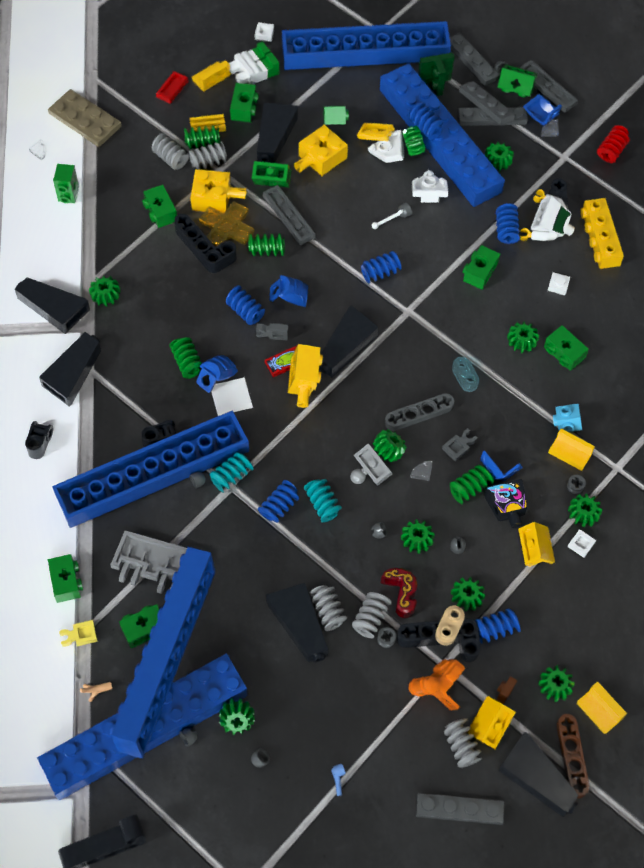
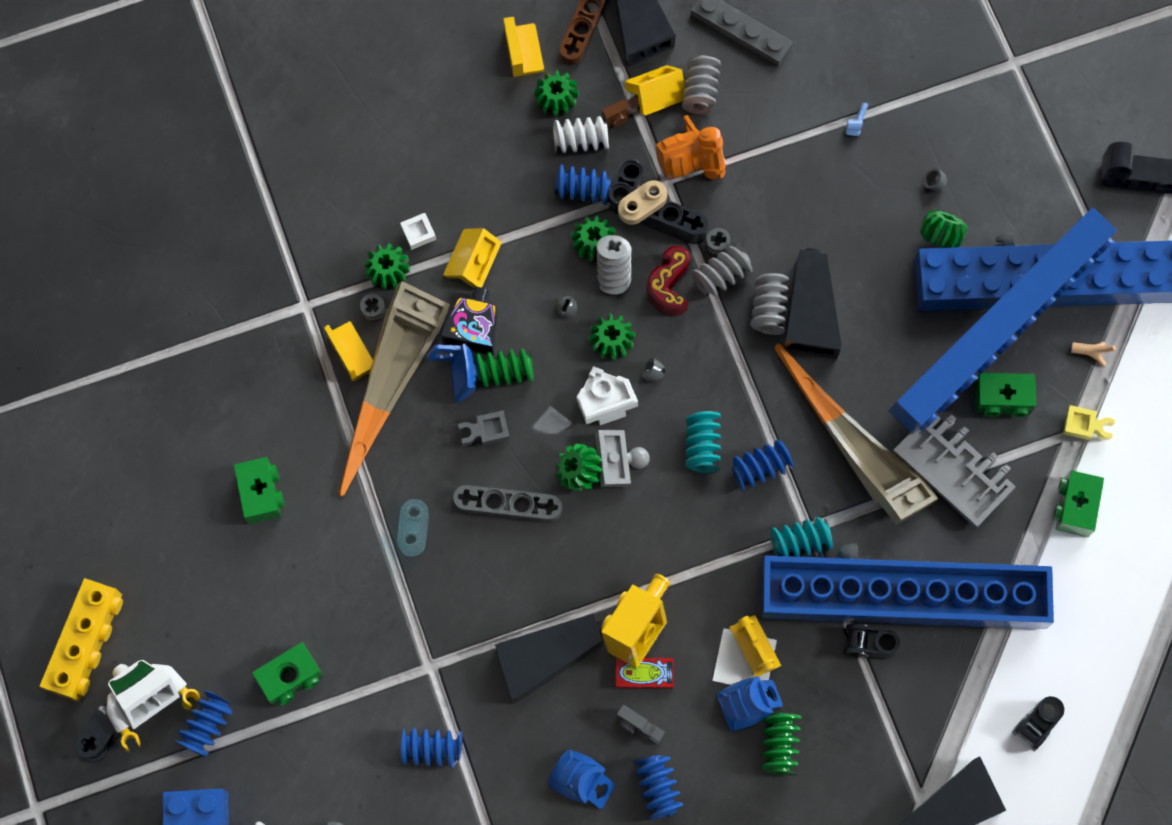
camera: 150 degrees left, 10 degrees up
green gear [507,321,539,353] -> none
white plate [548,272,570,295] -> none
medium azure brick [553,404,582,432] -> none
none -> dark tan plate [338,281,450,497]
none -> white piece [553,116,609,154]
none -> white plate [576,366,638,425]
none -> light grey piece [597,235,631,295]
none -> yellow hinge [729,615,781,677]
none -> dark tan plate [774,343,938,525]

